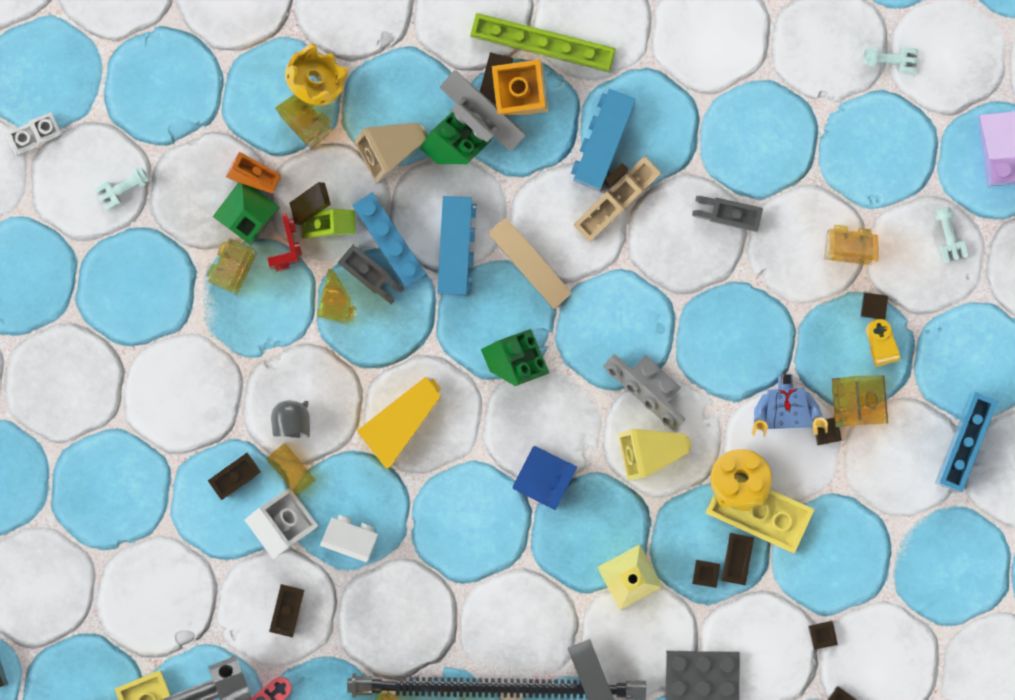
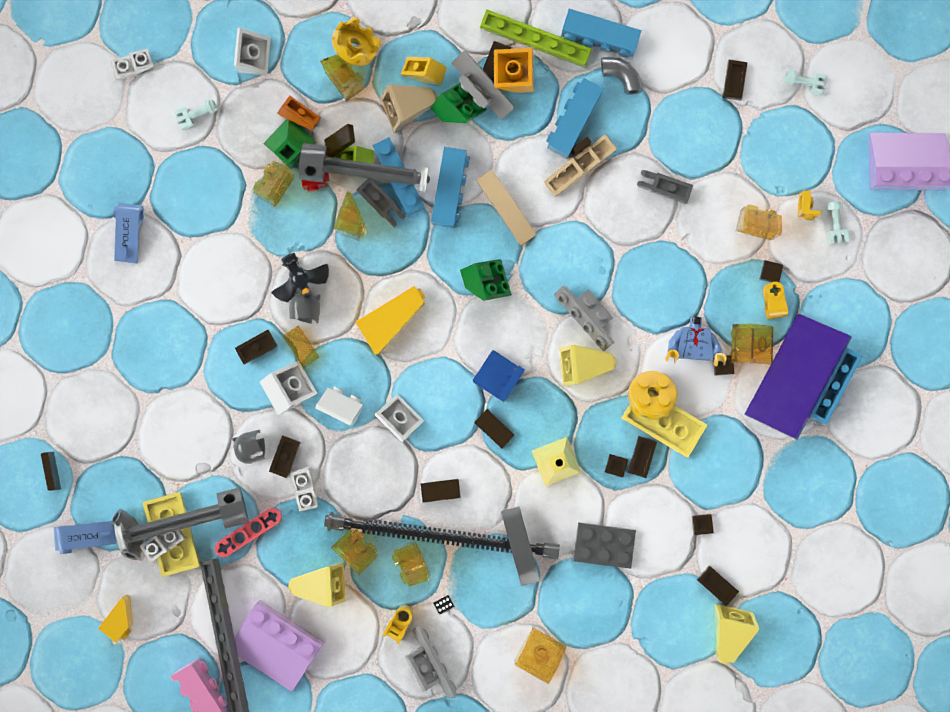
camera: 10 degrees right, 0 degrees up
none -> medium blue door [113,203,144,263]
none -> dark grey helmet [232,430,265,464]
none -> white slope [234,27,271,75]
none -> black animal [271,253,329,302]
none -> white slope [290,467,318,511]
none -> dark grey piece [299,143,430,192]
none -> white slope [375,394,424,442]
none -> yellow slope [401,57,447,85]
none -> dark brown tile [420,479,461,503]
none -> dark brown tile [474,409,514,449]
none -> dark azure brick [561,8,642,58]
none -> flat silver cylinder [601,57,643,95]
none -> dark brown tile [722,59,748,101]
none -> dark purple tile [745,314,852,440]
none -> yellow bracket [798,191,821,220]

